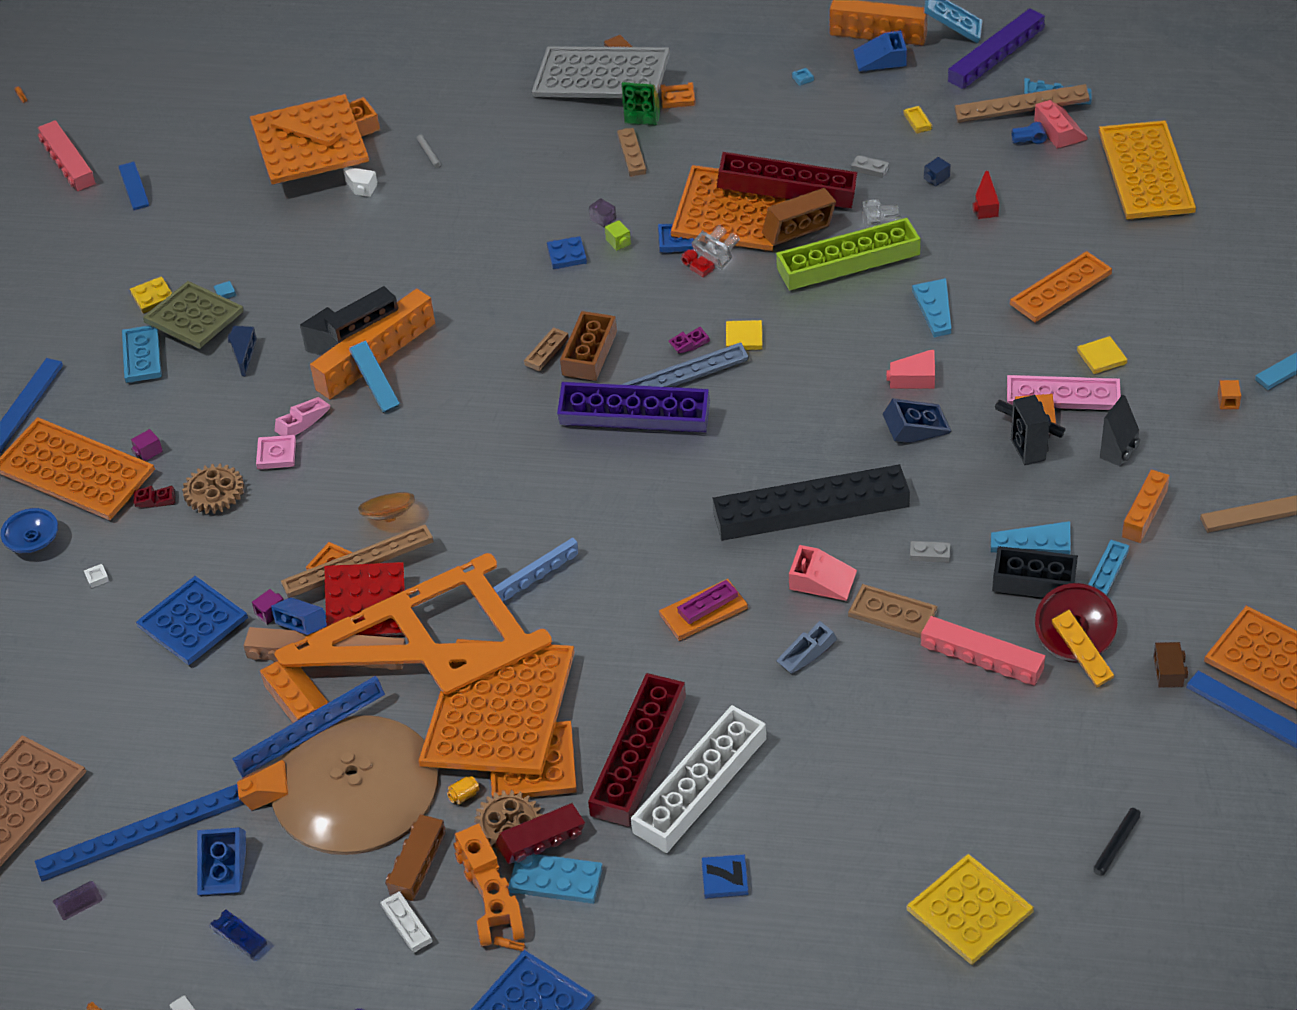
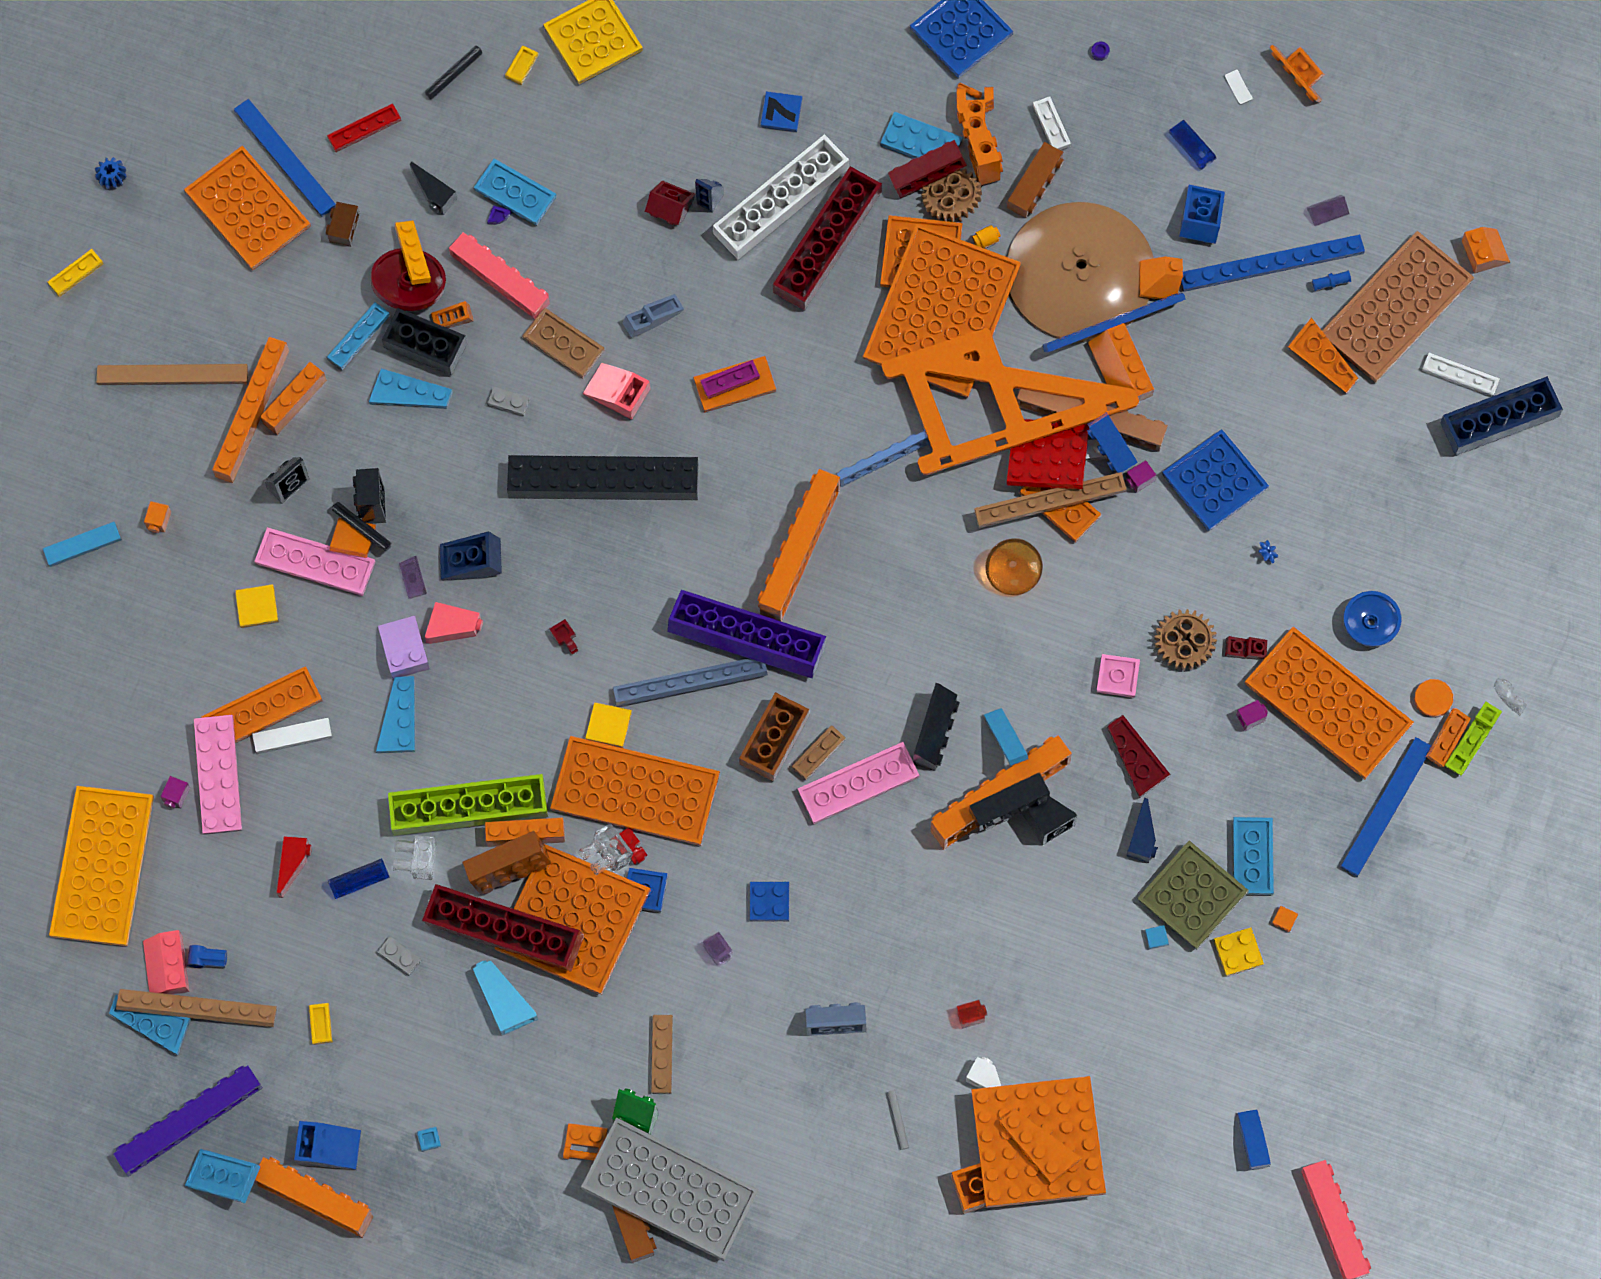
camera: 170 degrees left, 25 degrees up
white tile [84,564,109,588] -> none
bright pink slope [274,397,330,436] -> none
lime brick [605,220,631,251] -> none
magenta slope [668,326,710,353] -> none
dark blue brick [924,157,951,186] -> none
none -> magenta brick [160,776,190,809]
none -> bright pink plate [194,715,242,834]
none -> orange brick [212,337,289,483]
none -> white tile [253,718,332,754]
none -> red tile [327,103,402,152]
none -> clear blue plate [328,858,390,899]
none -> lavender slope [378,616,430,679]
none -> clear purple slope [399,556,427,599]
none -> black slope [410,161,457,215]
none -> orange slope [431,301,474,328]
none -> medium azure slope [473,960,538,1036]
none -> dark azure plate [474,159,557,226]
none -> orange brick [485,818,565,847]
none -> dark purple tile [487,205,511,225]
none -> yellow tile [505,45,539,85]
none -> dark red plate [549,619,578,655]
none -> orange plate [550,736,720,846]
none -> dark red slope [644,180,696,225]
none -> dark blue slope [695,179,724,212]
none -> orange brick [757,469,840,622]
none -> bright pink plate [798,742,920,824]
none -> sand blue slope [806,1002,866,1036]
none -> black slope [913,683,960,771]
none -> clear red brick [956,1000,987,1029]
none -> dark red wing [1107,715,1171,799]
none -> blue plant [1259,540,1278,563]
none -> orange tile [1272,906,1298,932]
none -> orange wing [1288,317,1359,393]
none -> blue pin [1312,270,1351,291]

